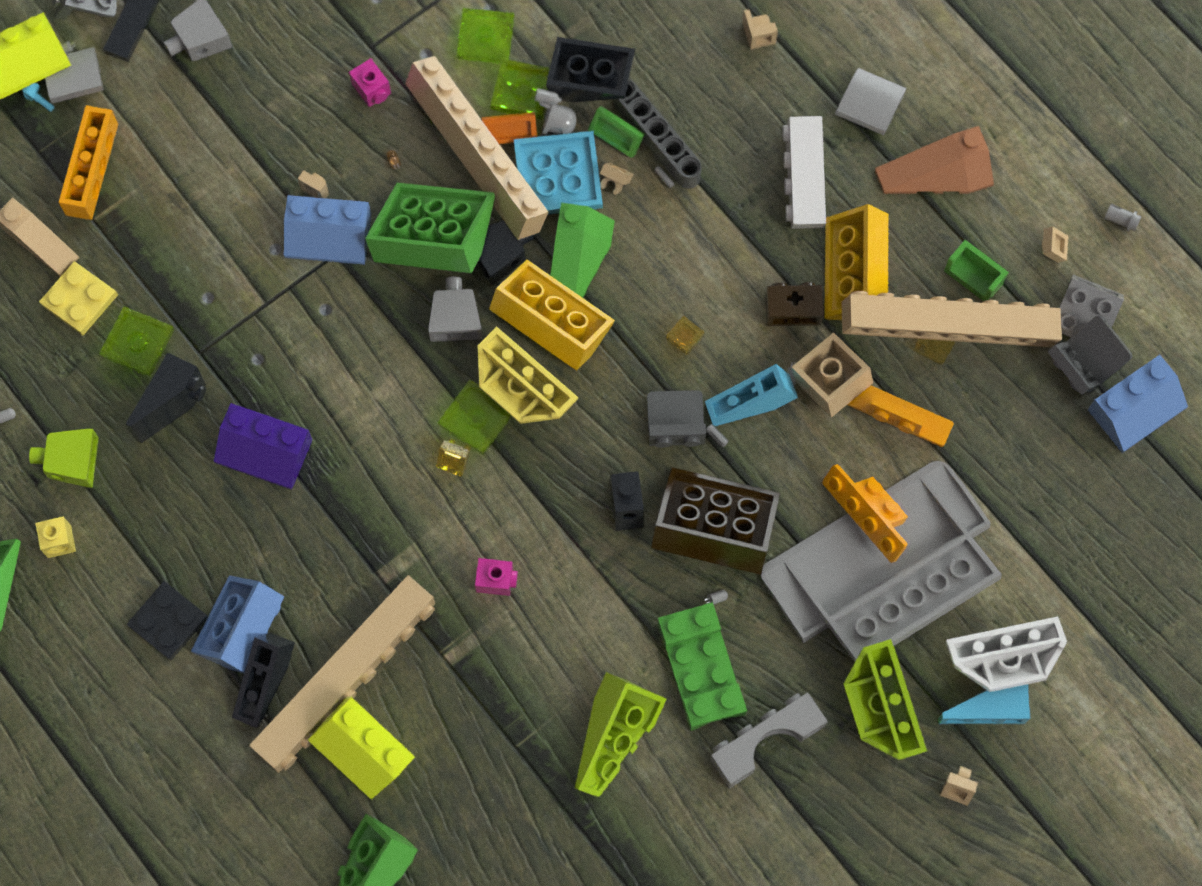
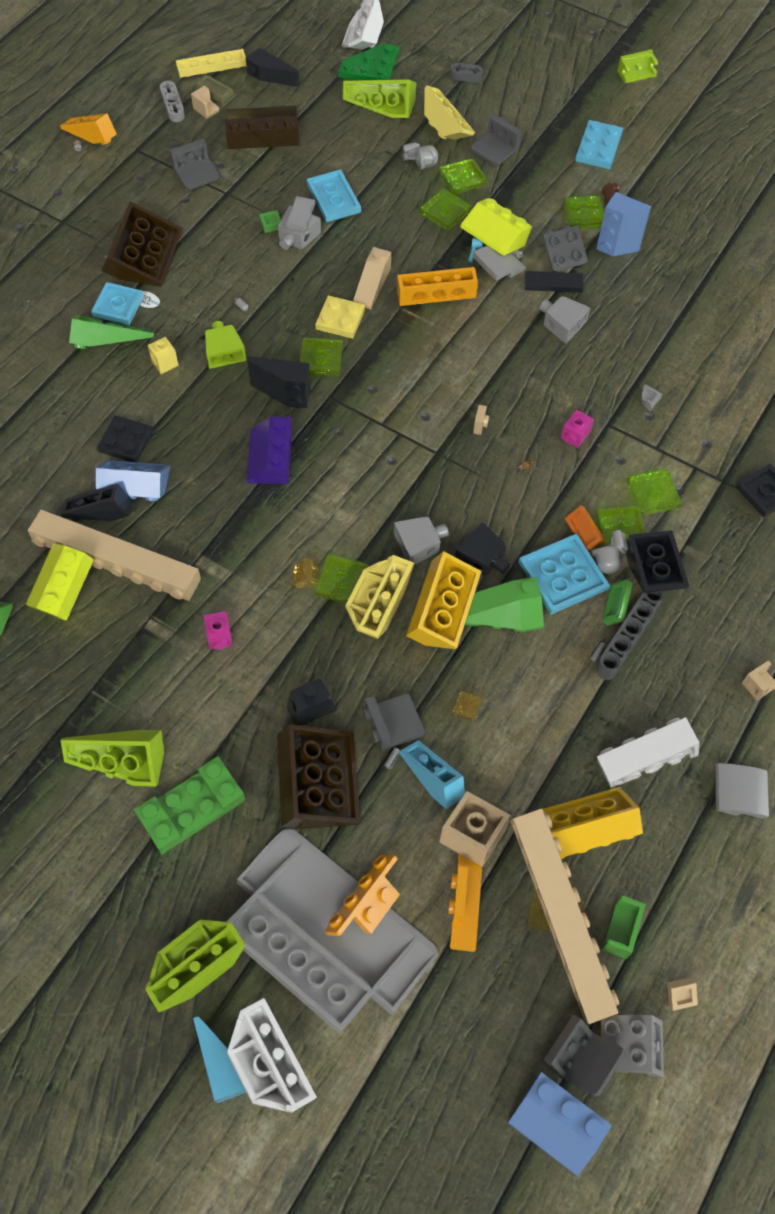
camera: 70 degrees right, 10 degrees down
medium blue slope [284,195,372,265] -> none
bright green slope [365,183,495,273] -> none
tan brick [406,56,548,240] -> none
tan tile [600,163,634,195] -> none
light grey piece [704,590,728,605] -> none
light grey arch [710,693,828,789] -> none
dark brown brick [765,282,824,326] -> none
nougat wedge [874,126,994,194] -> none
tan tile [940,766,978,806] -> none
light grey pin [1104,203,1142,232] -> none

